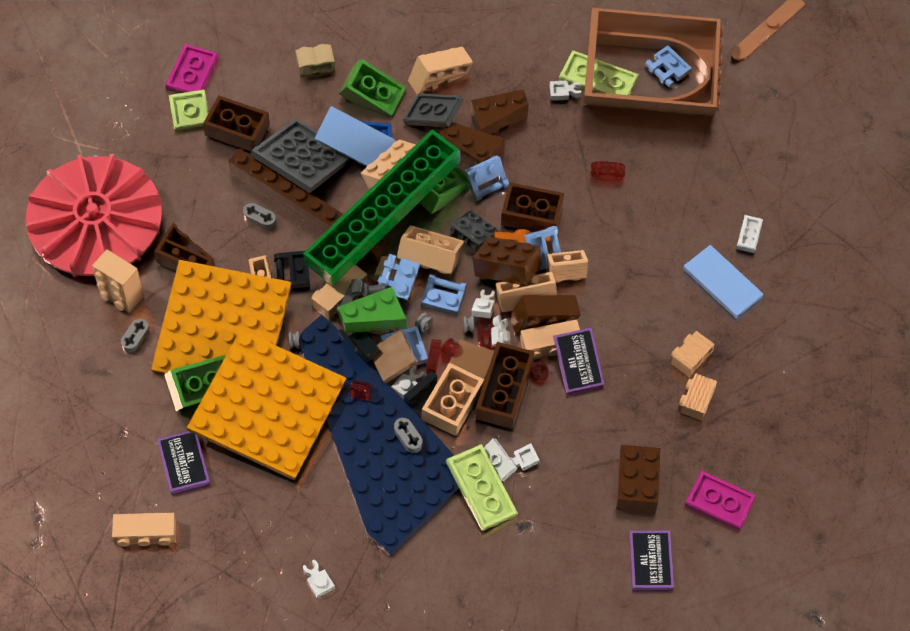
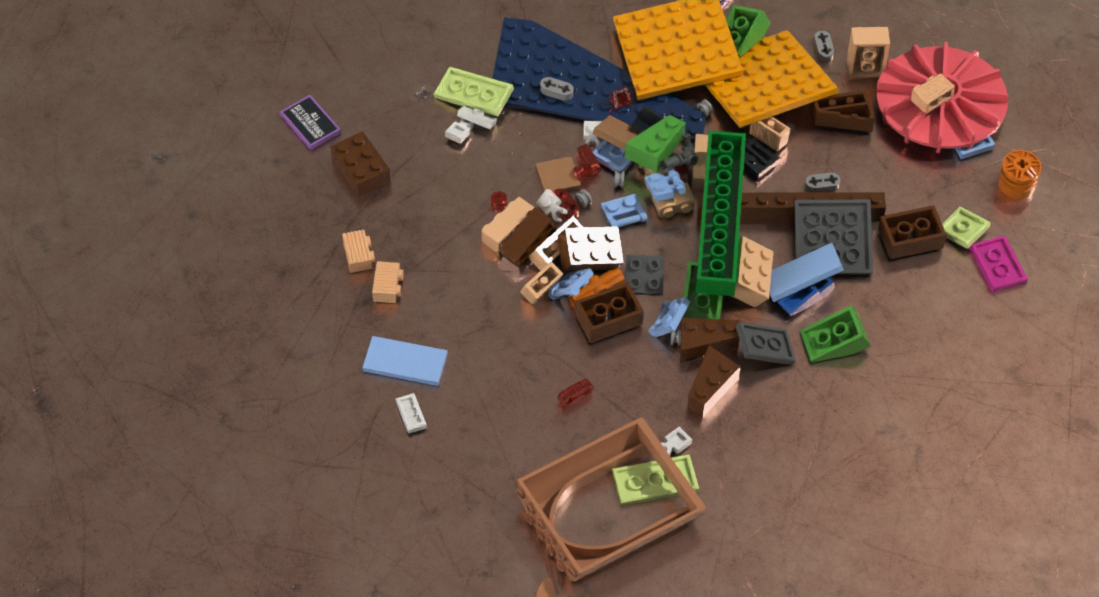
camera: 145 degrees right, 5 degrees down
tan brick [295,44,335,76] -> none
light nougat brick [397,225,464,274] -> none
black panel [404,371,437,418] -> none
light nougat wedge [408,46,473,94] -> none
light nougat brick [421,363,484,436] -> none
white plate [471,290,495,318] -> none
reddish brown brick [475,342,535,429] -> none
black tile [553,328,604,393] -> none
light blue plate [645,46,692,88] -> none
dark pink tile [685,470,756,531] -> none
none -> light nougat brick [911,73,955,114]
none -> orange wheel [998,150,1042,200]

